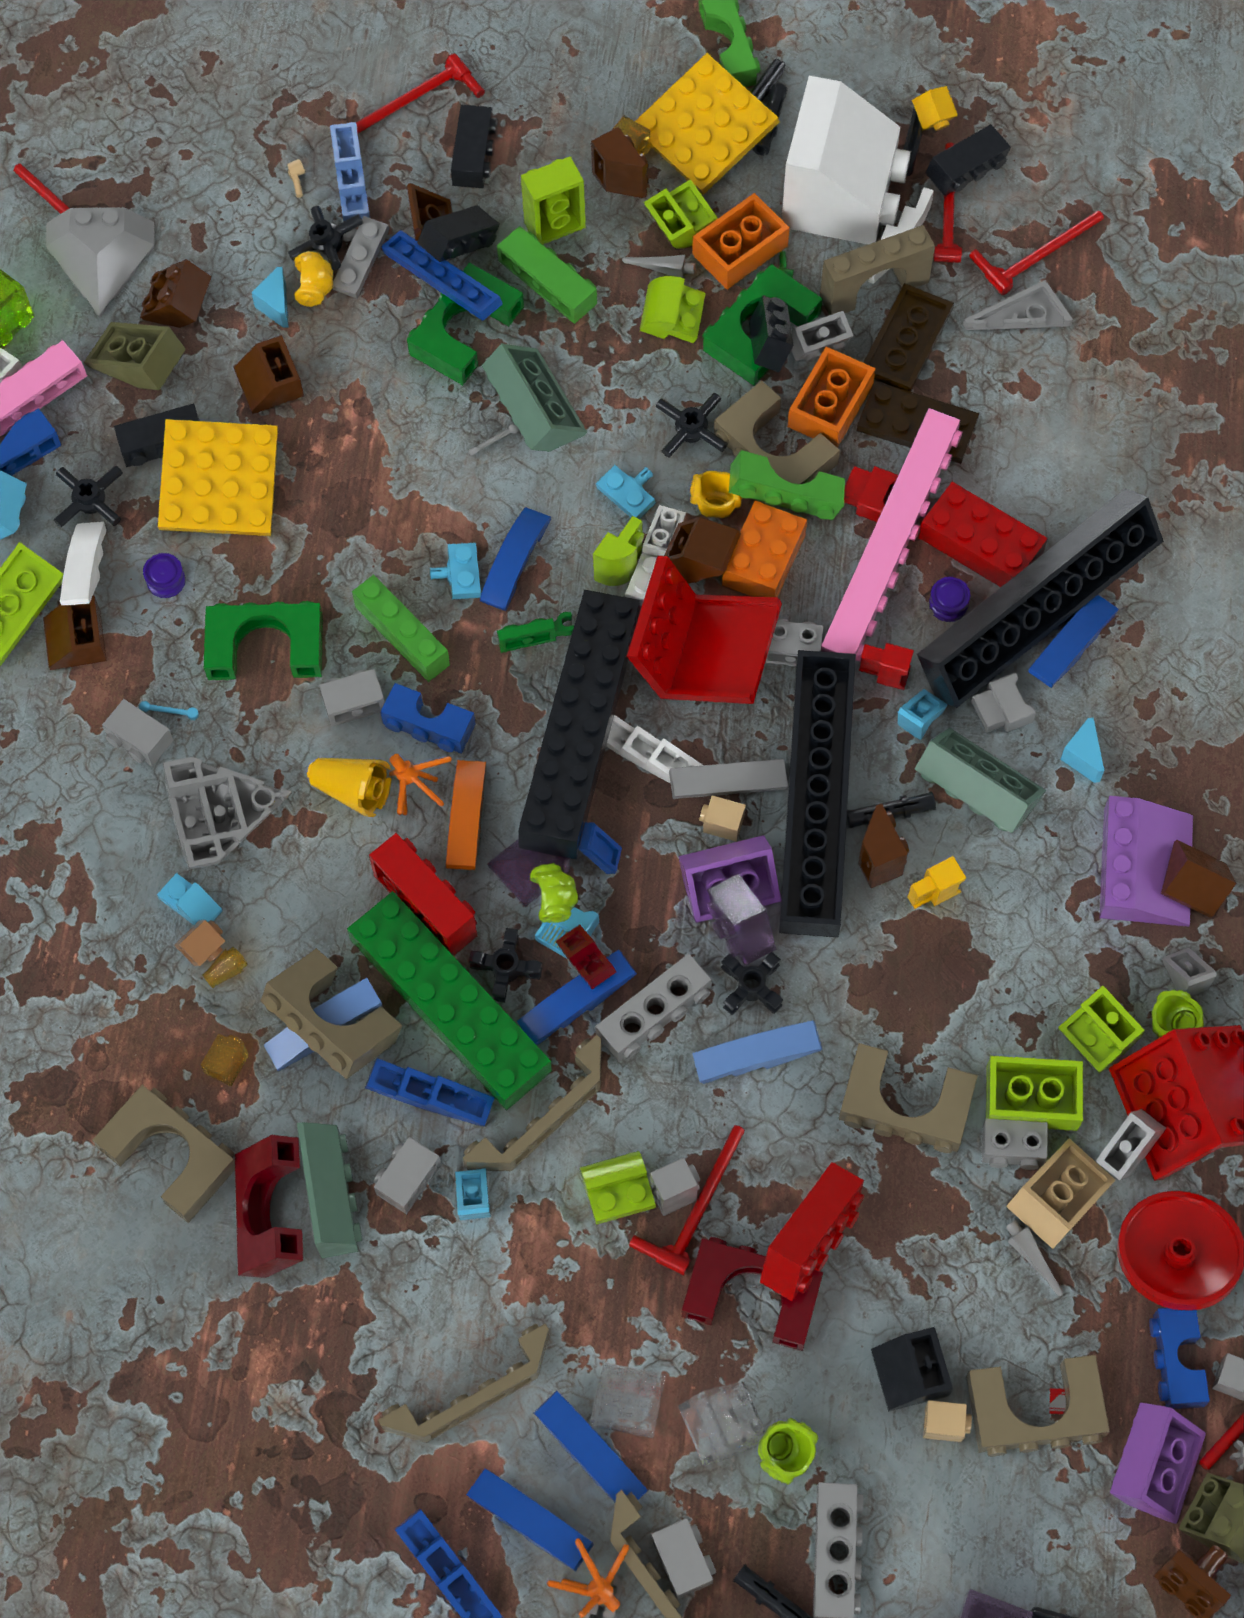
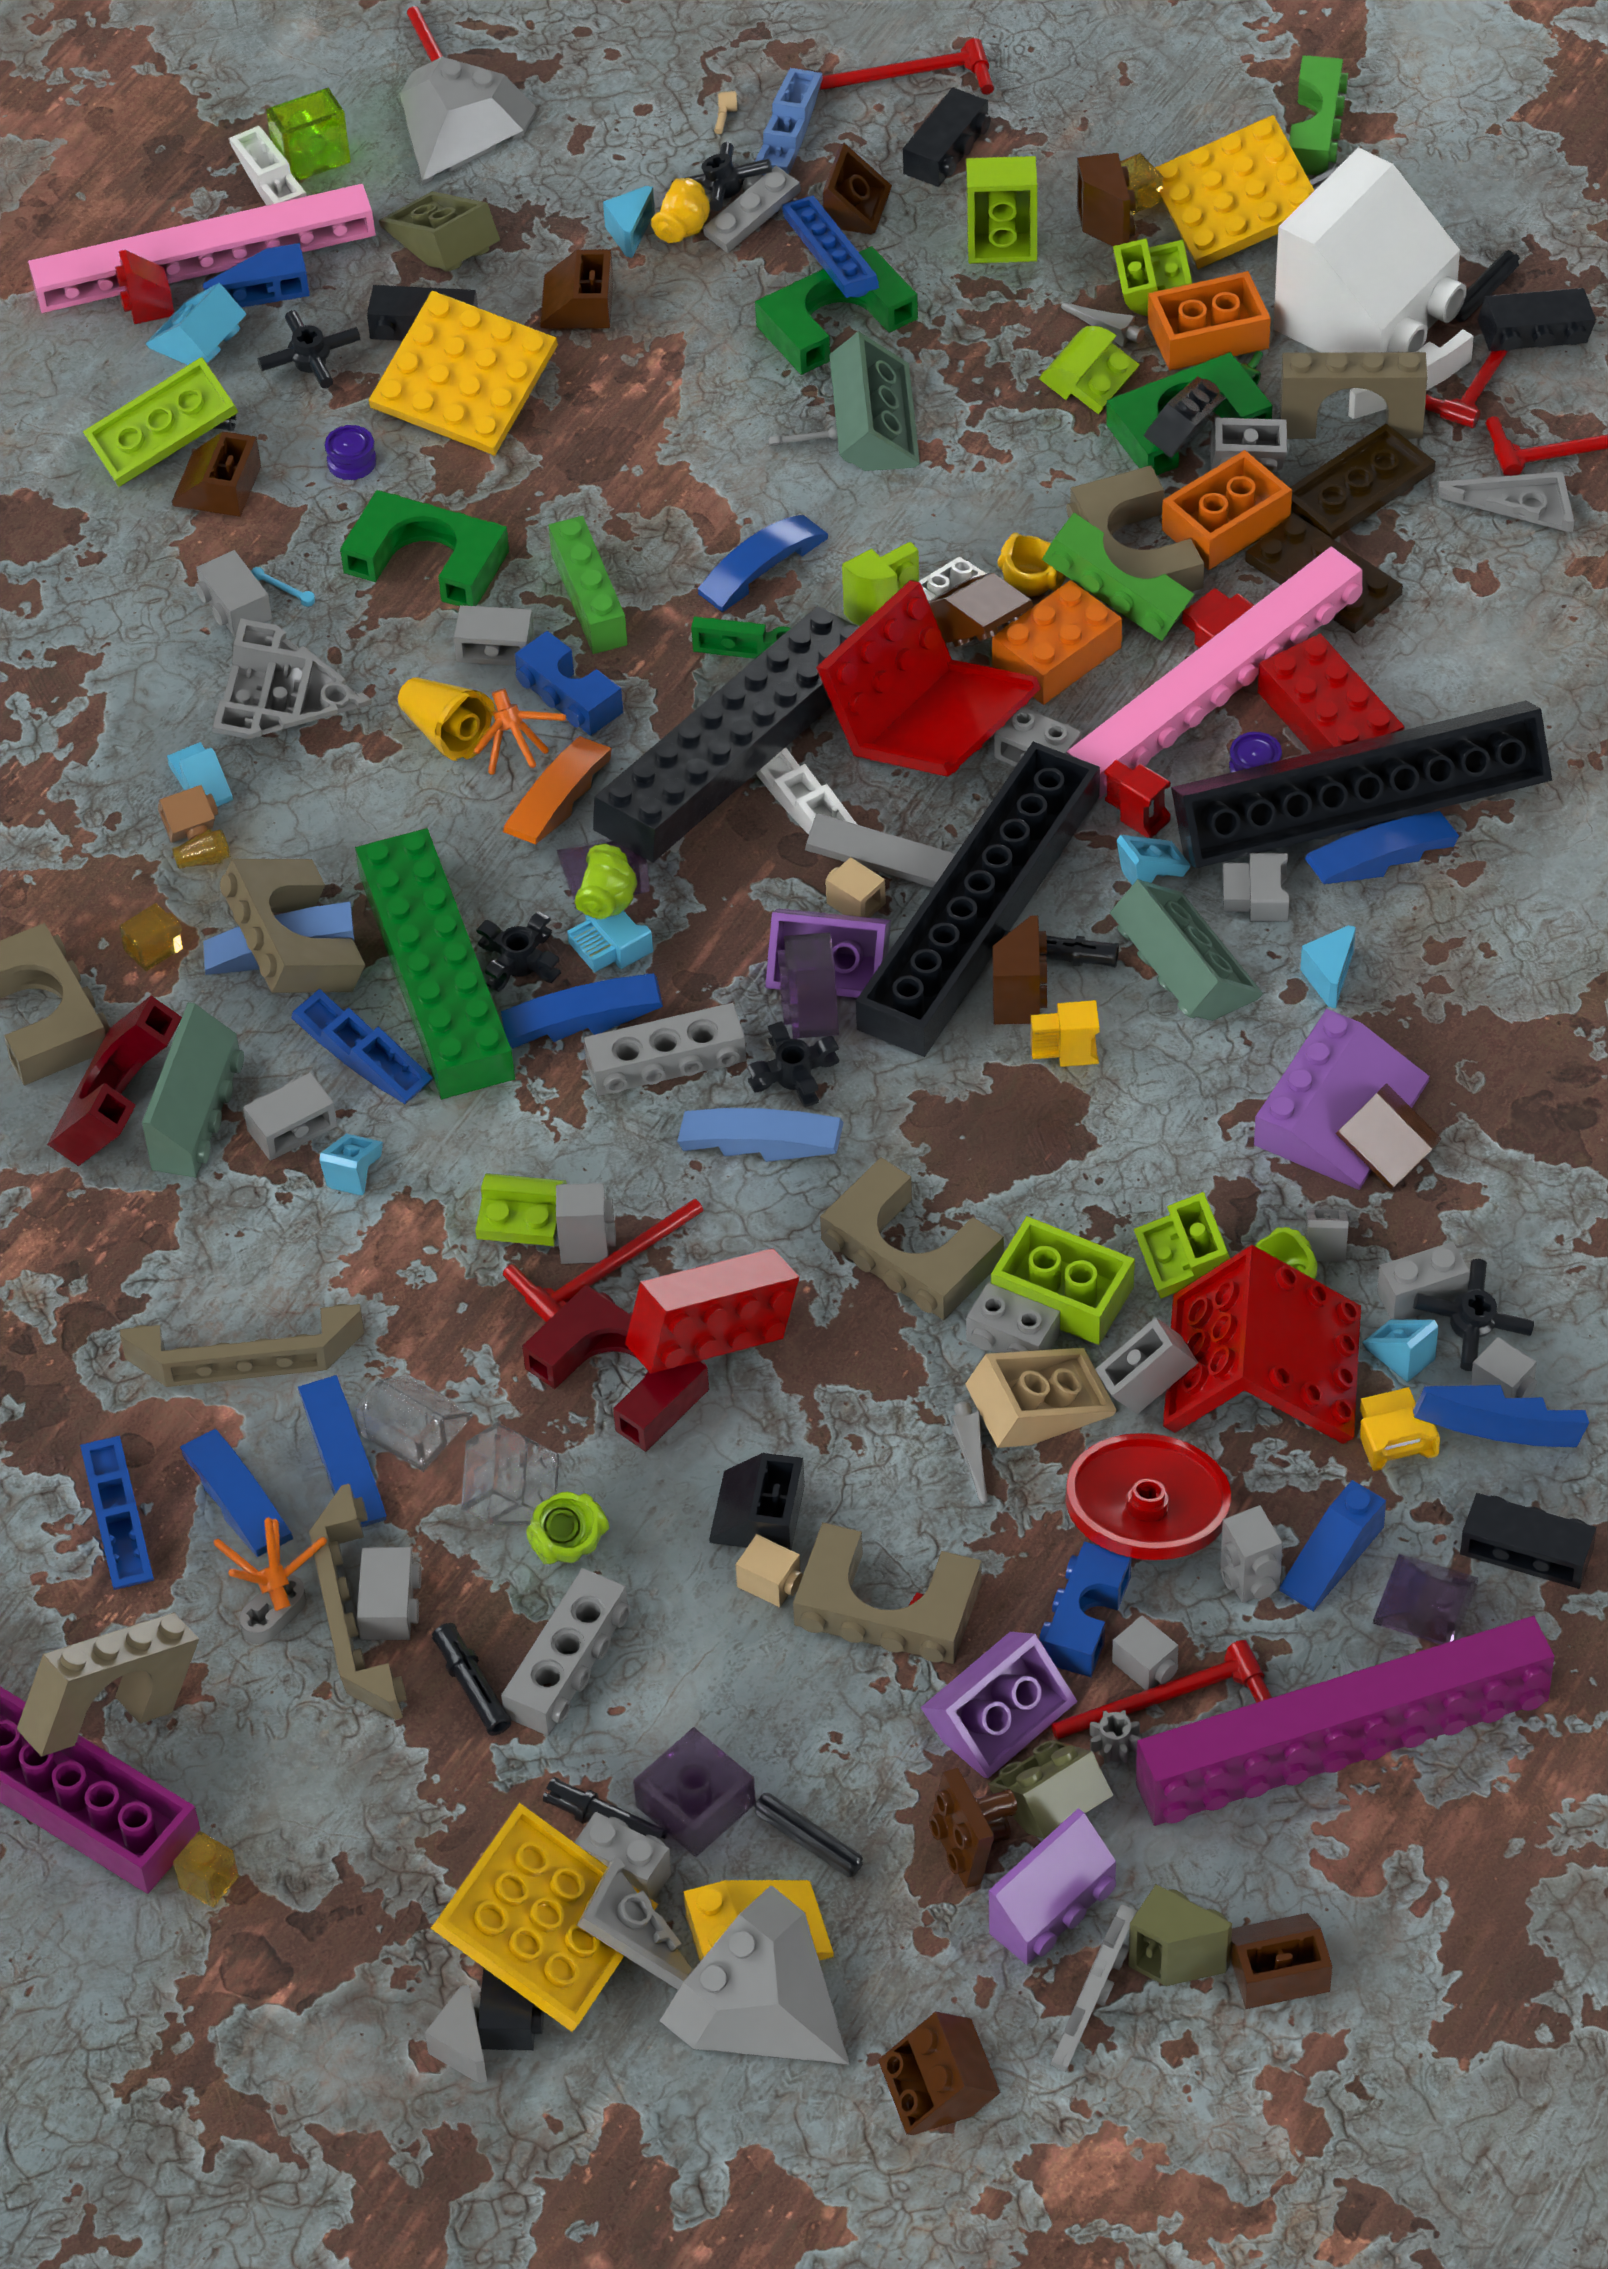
camera: 25 degrees right, 15 degrees down
white slope [60,522,107,606] -> none
reddish brown slope [140,259,212,328] -> none
red brick [369,833,478,956] -> none
black brick [417,205,500,262] -> none
medium azure plate [430,543,481,599] -> none
dark tan slope [462,1035,602,1171] -> none
bright green brick [497,226,597,324] -> none
dark red slope [555,924,616,989] -> none
blue tile [578,822,622,874] -> none
medium azure plate [596,465,656,519] -> none
black bar [656,393,728,458] -> none
yellow brick [912,86,958,131] -> none

